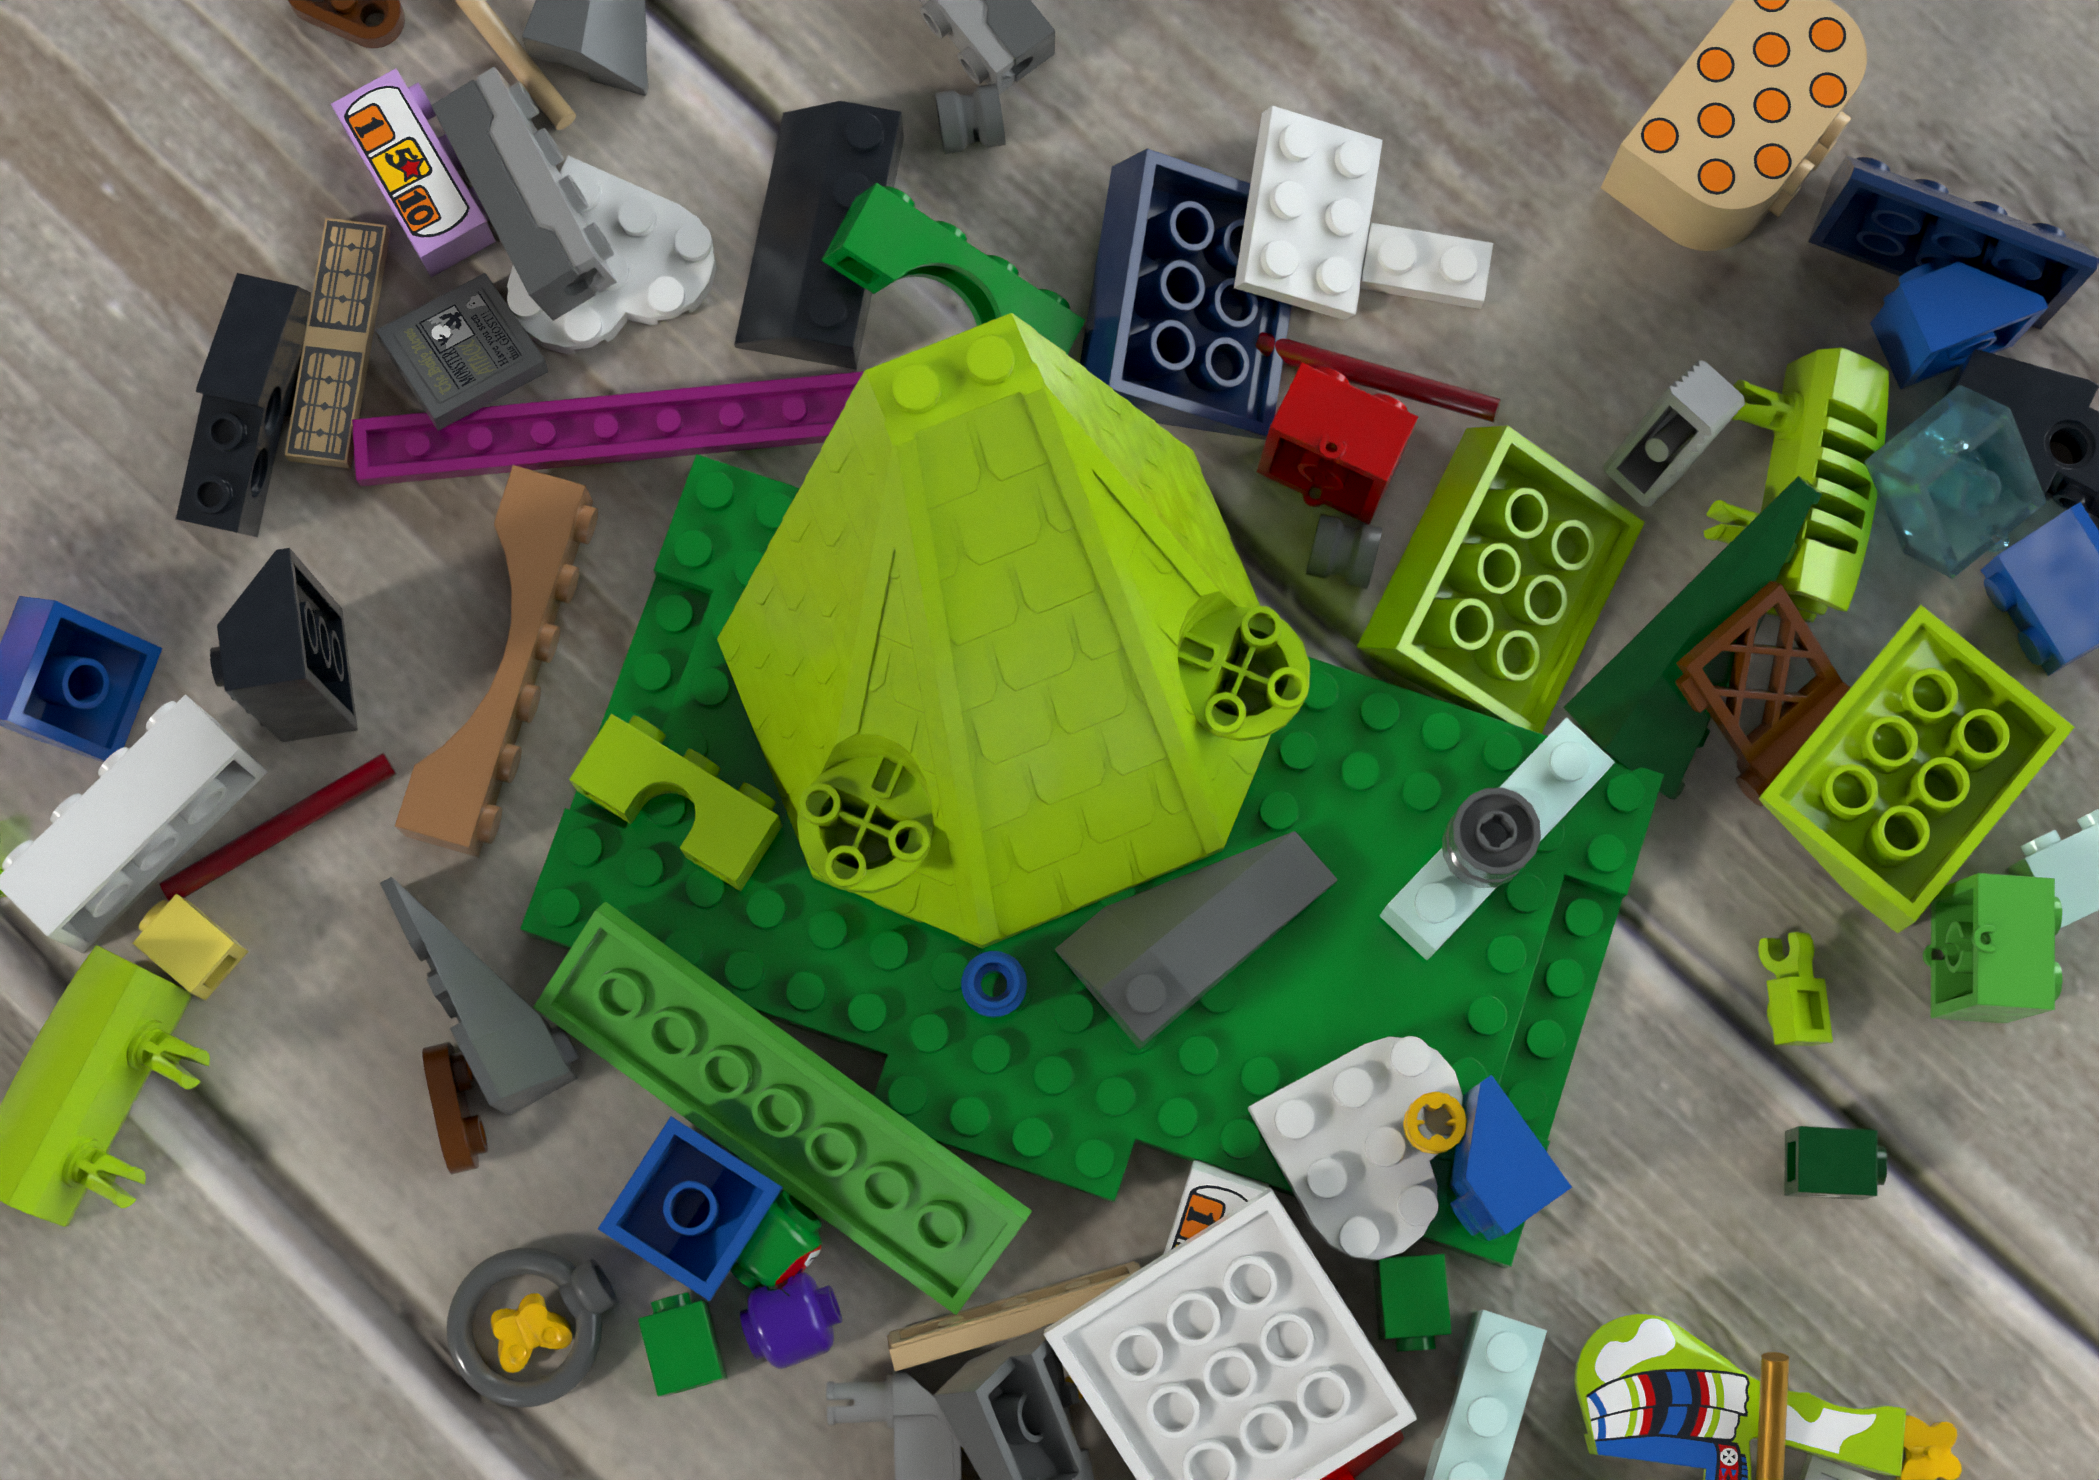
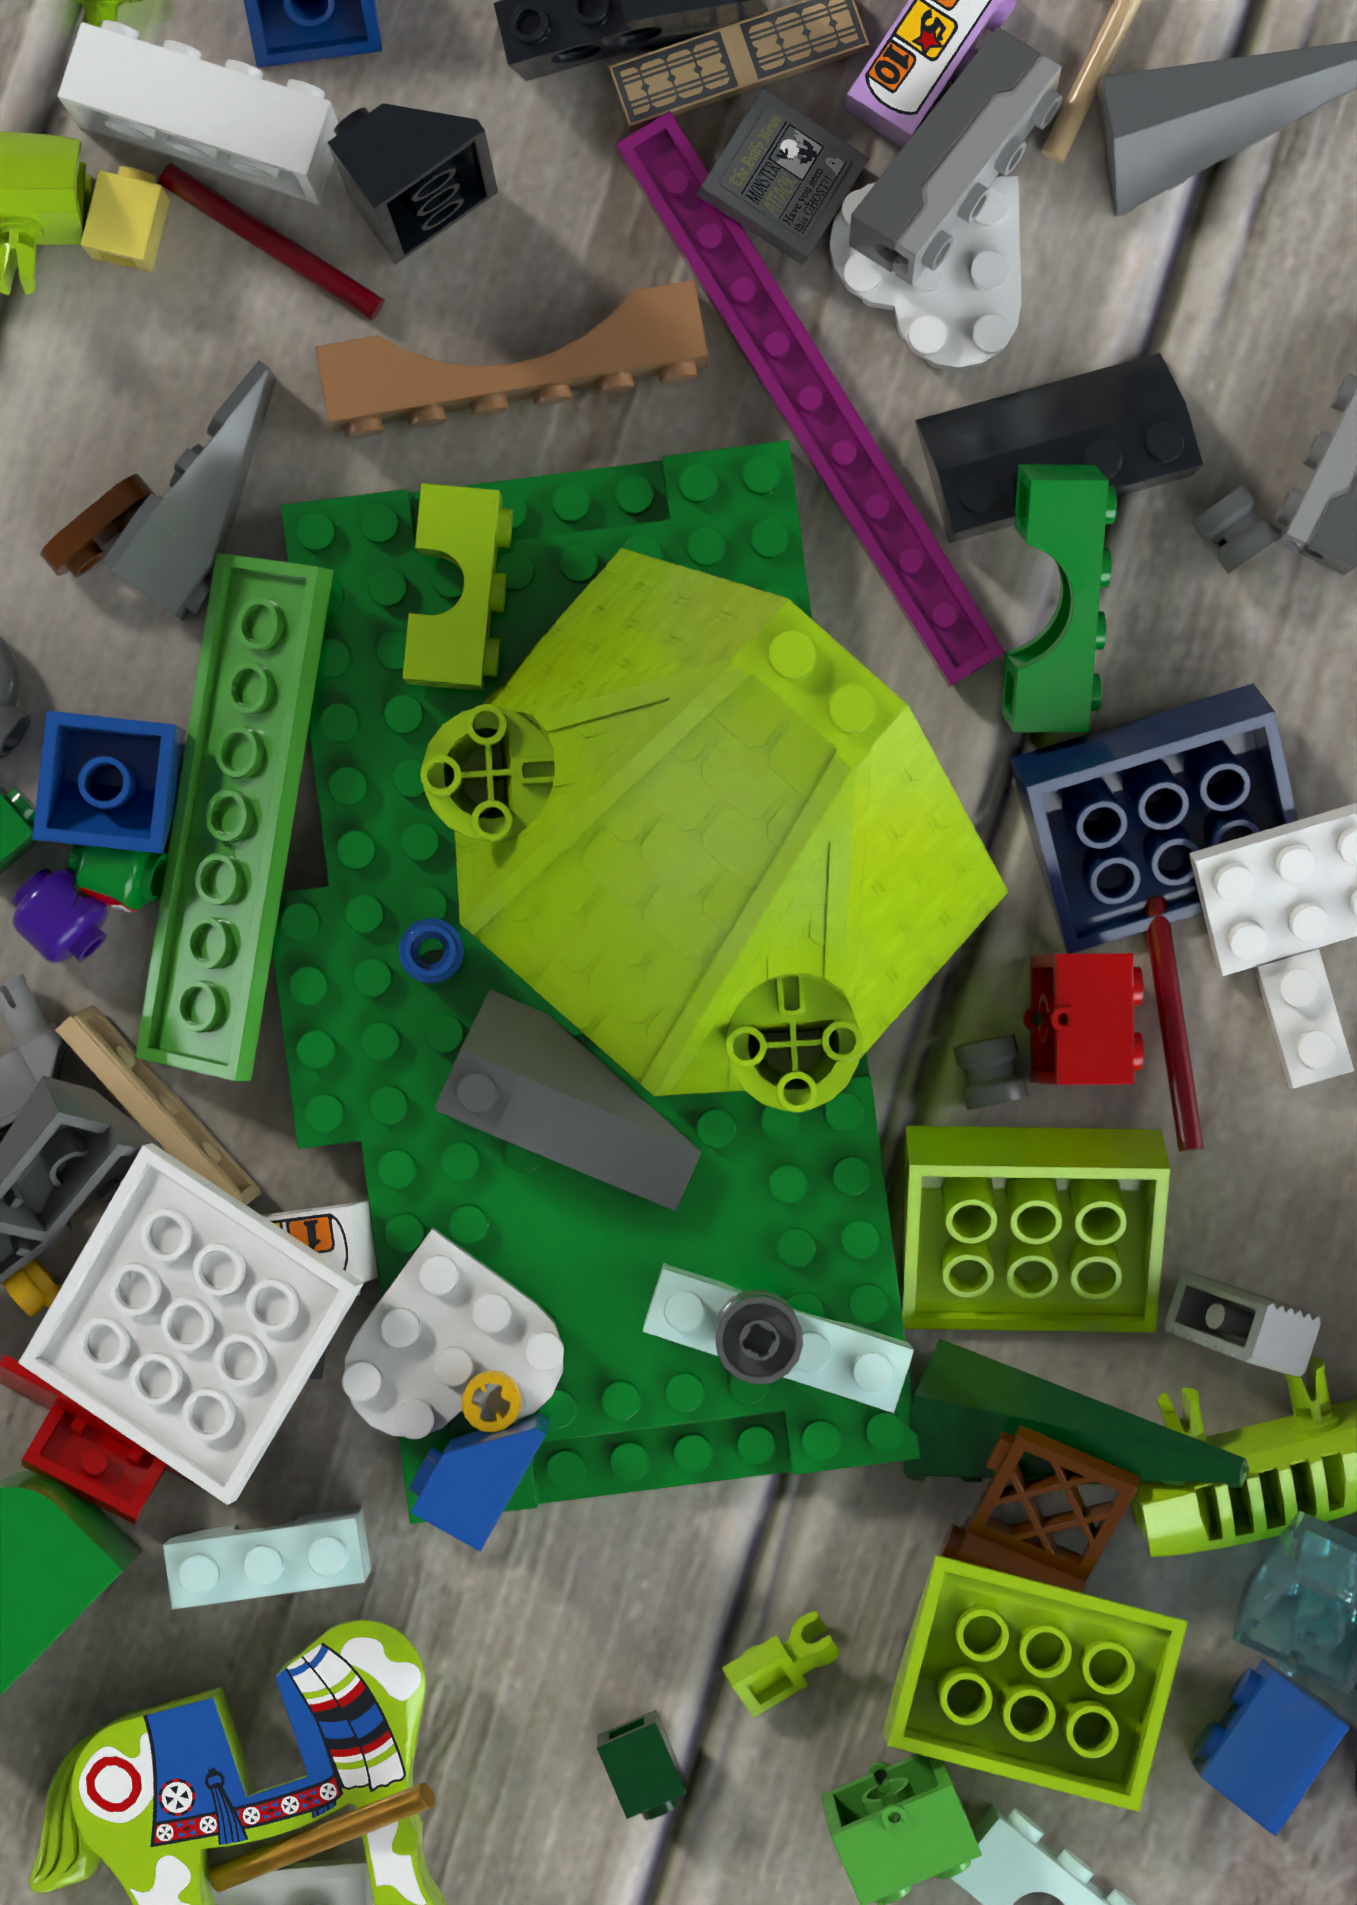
camera: 60 degrees right, 10 degrees up
green brick [1372,1254,1452,1352] -> none

